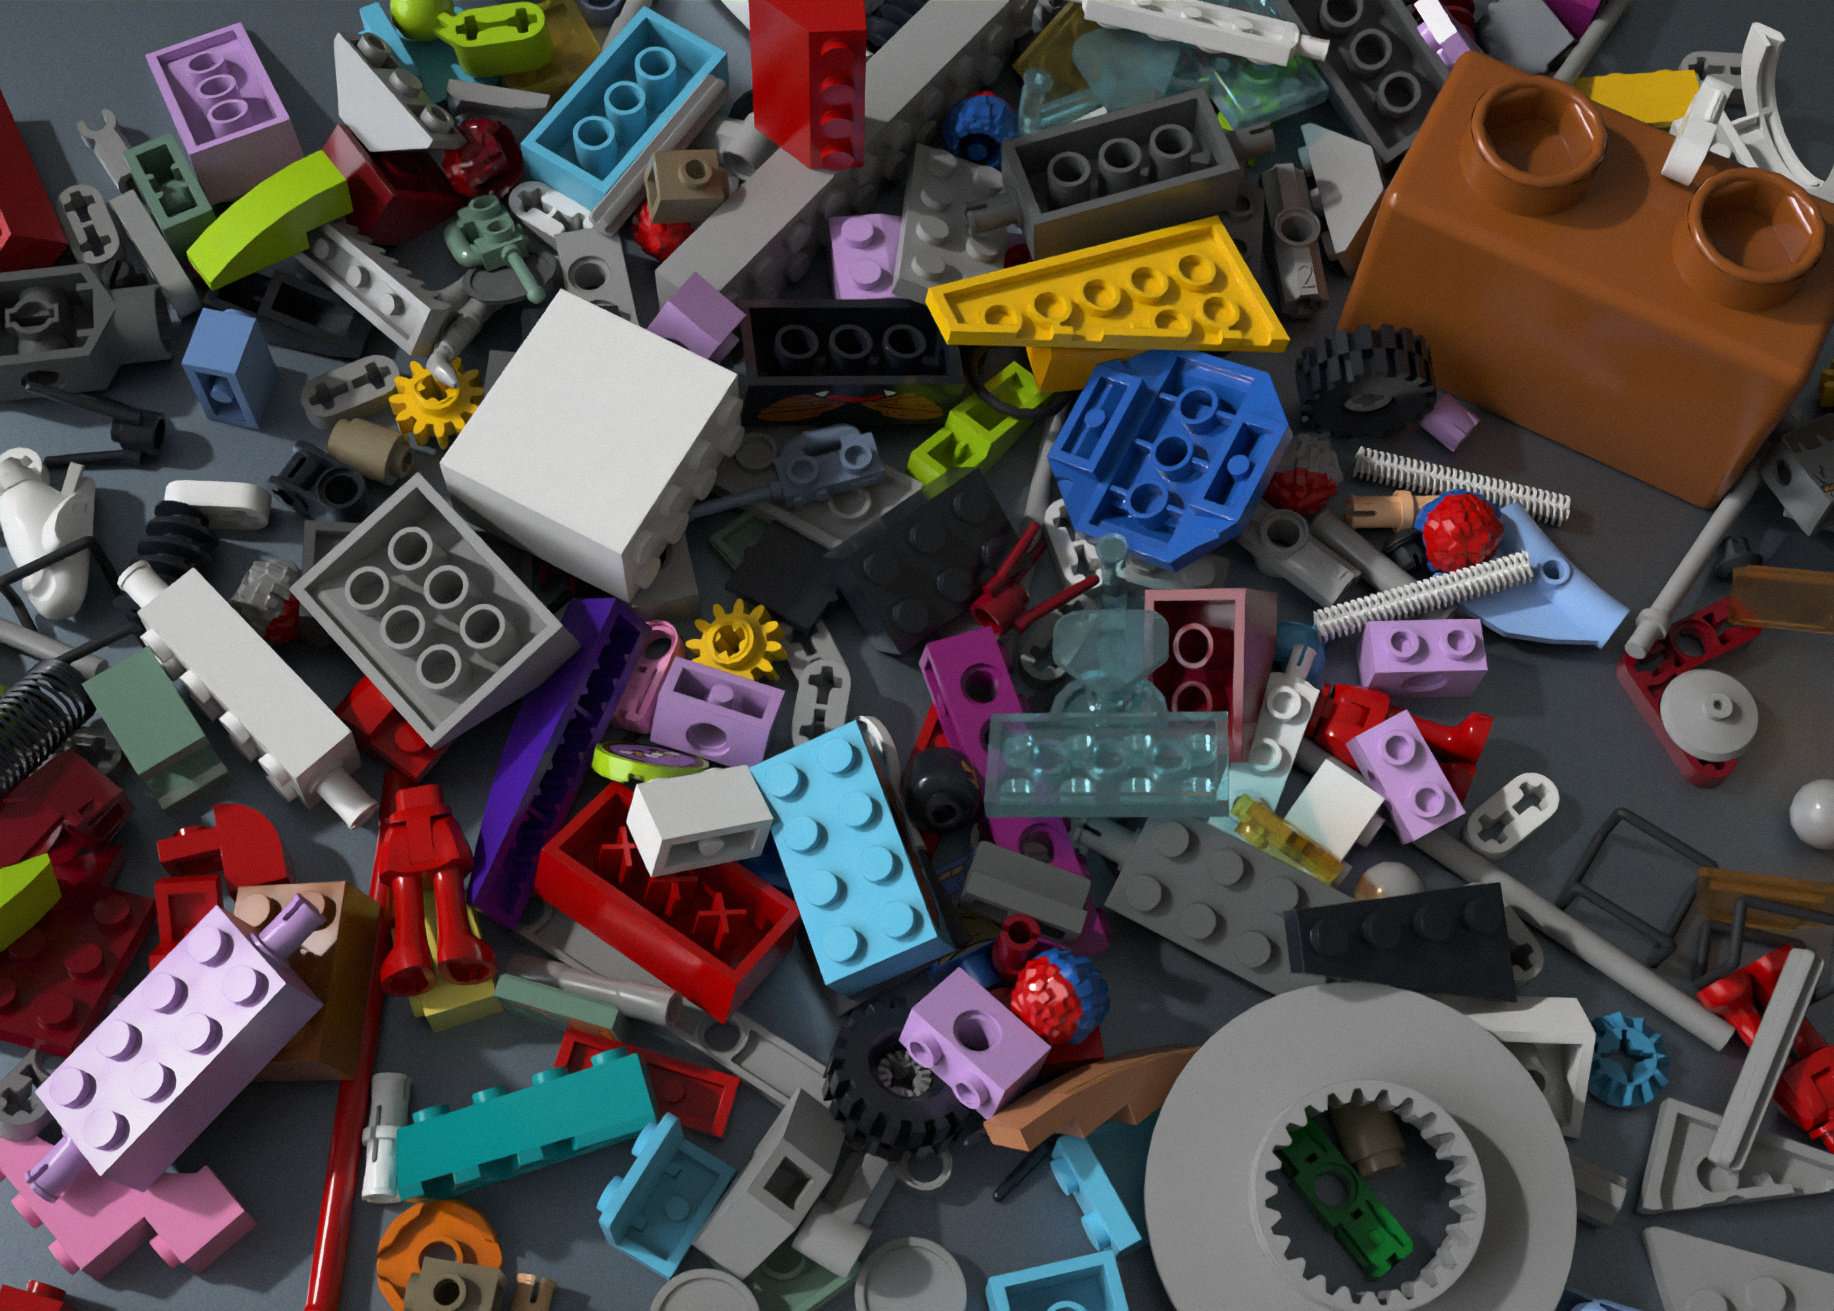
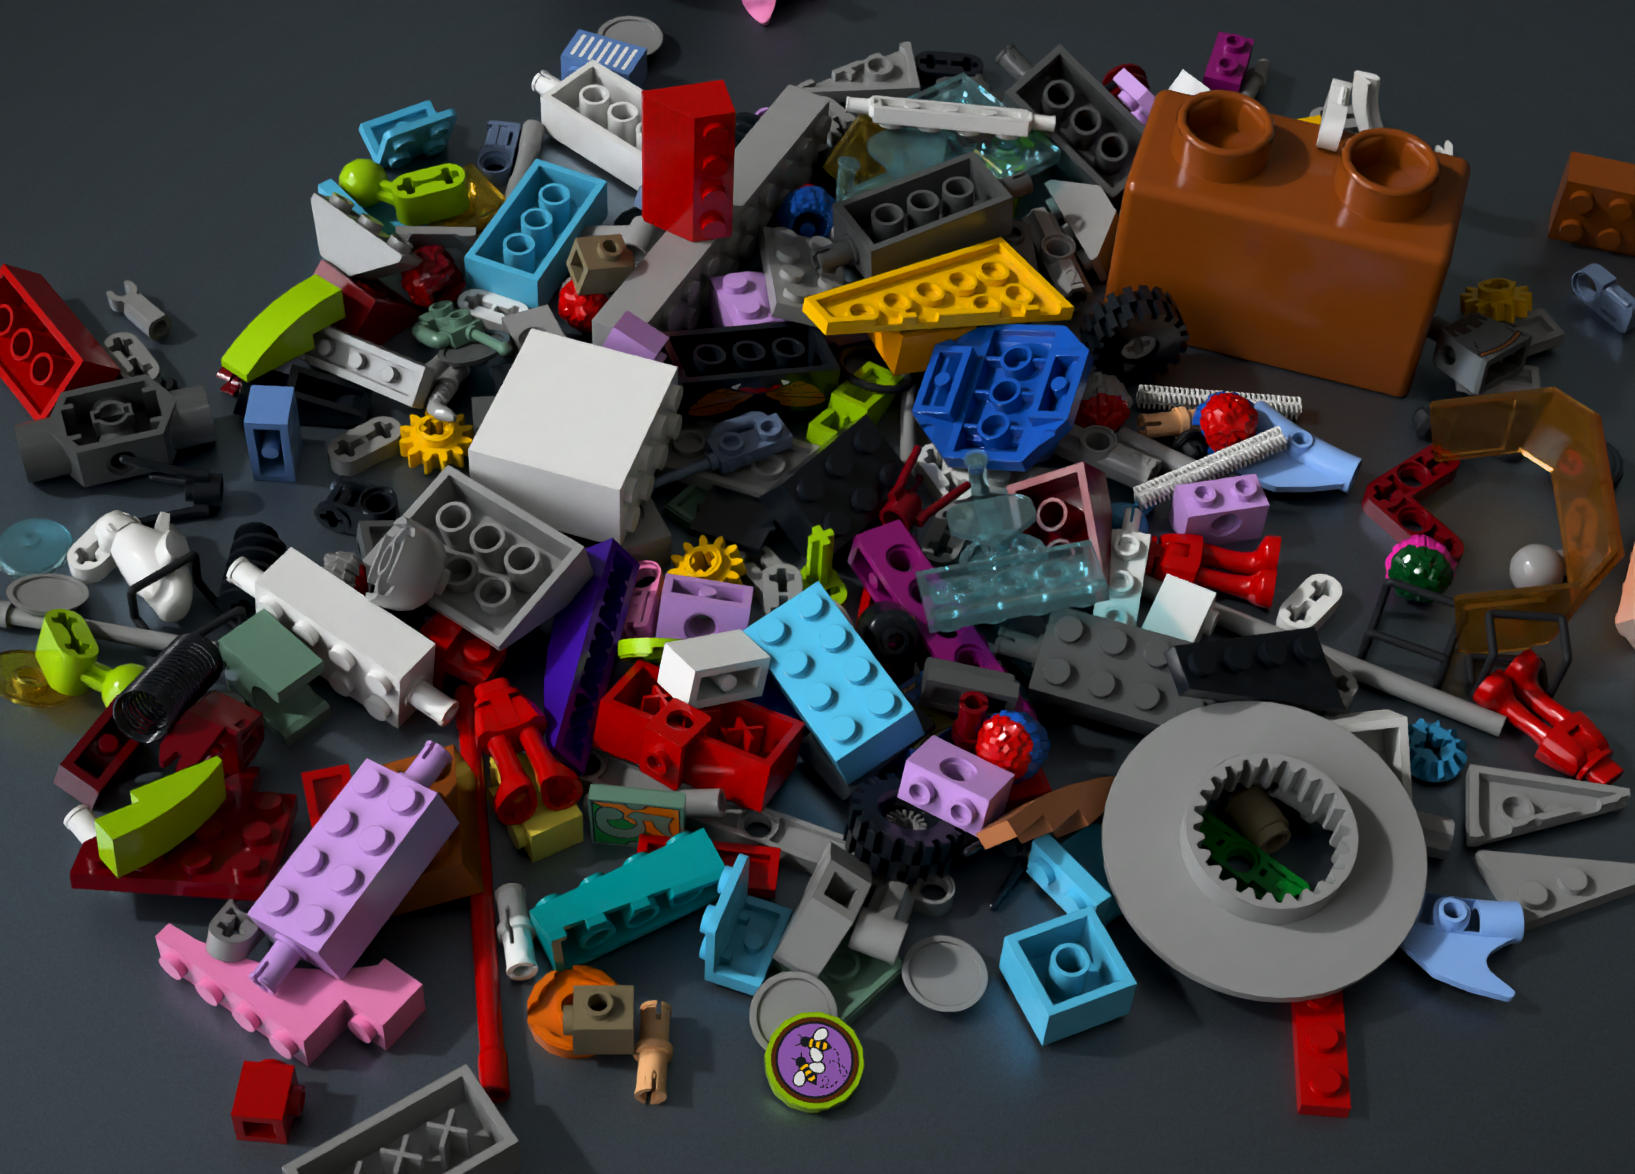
camera: 10 degrees left, 15 degrees down
light grey beam [108,189,202,320] -> none
sand green brick [122,132,216,265] -> none
lavender slope [145,22,304,206] -> none
red brick [156,803,297,902] -> none
white beam [164,480,272,530] -> none
dark tan brick [327,418,415,486] -> none
light grey axle [589,74,730,237] -> none
clear yellow wing [1230,793,1344,884] -> none
lavender brick [1346,709,1466,845] -> none
lavender hose [1420,393,1481,452] -> none
light grey bar [1625,406,1804,659] -> none
light grey piece [1660,669,1761,762] -> none
light grey axle [1707,948,1825,1173] -> none
none -> light grey cylinder [366,516,450,611]
none -> red bracket [639,698,711,791]
none -> lime piece [800,525,848,610]
none -> dark green piece [1384,534,1458,604]

